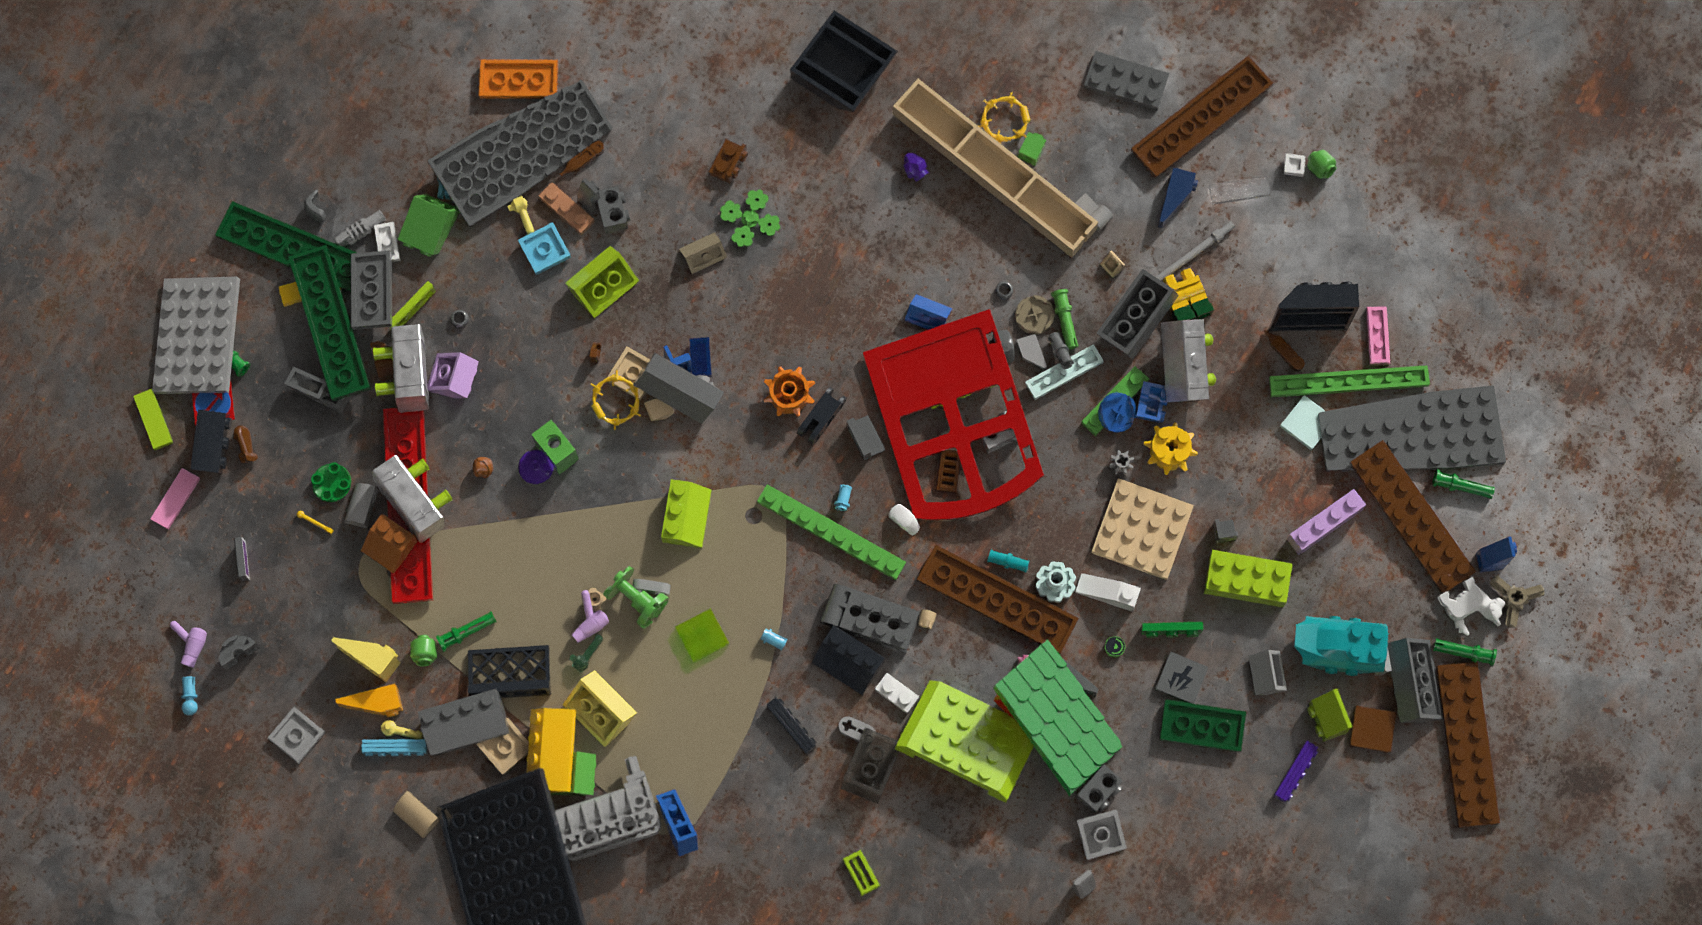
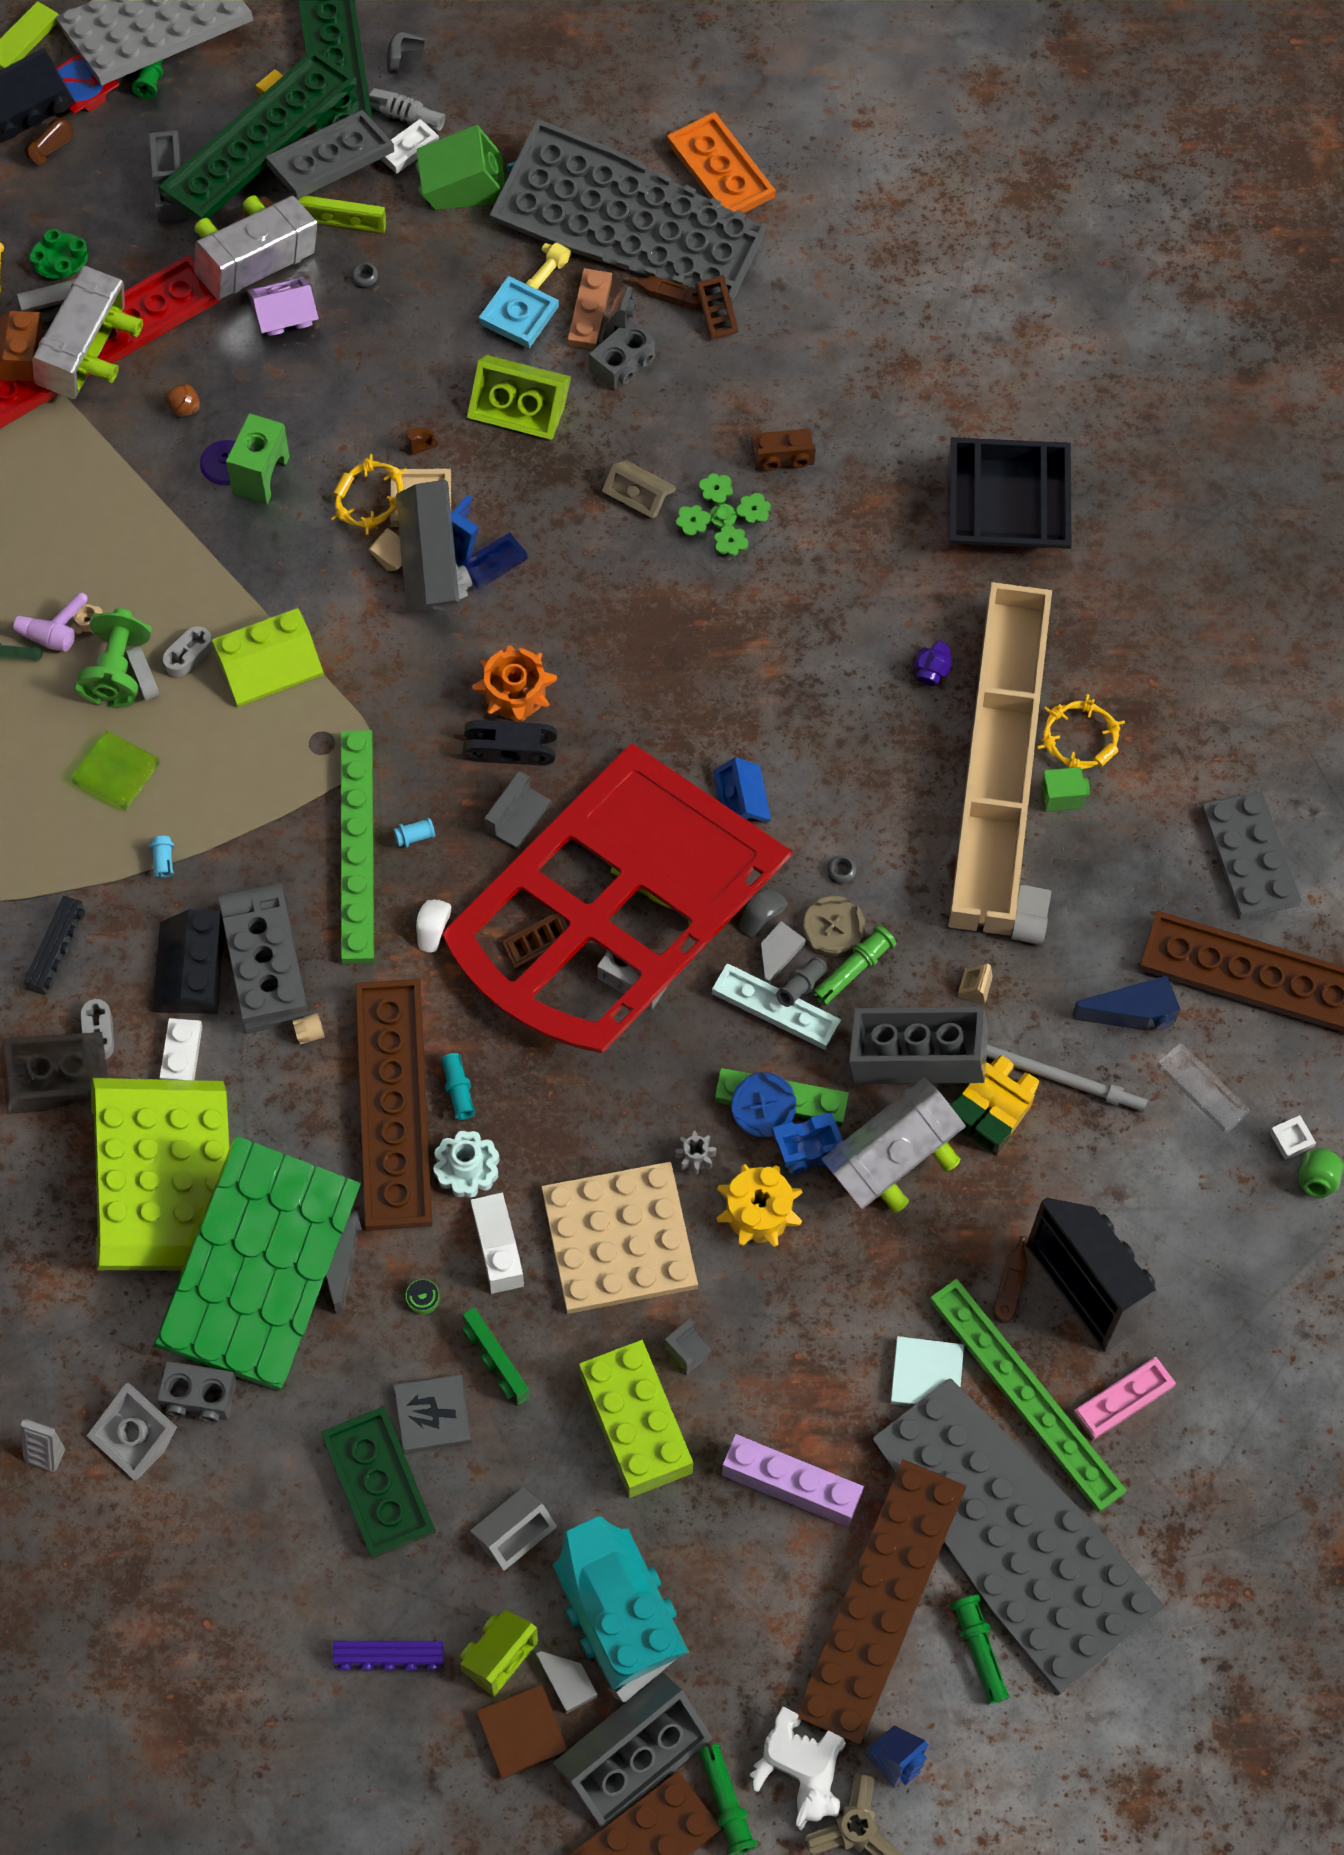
camera: 55 degrees right, 10 degrees down
none -> light grey beam [162,626,213,678]
none -> light grey tile [536,1651,598,1714]
none -> reddish brown slope [695,275,739,340]

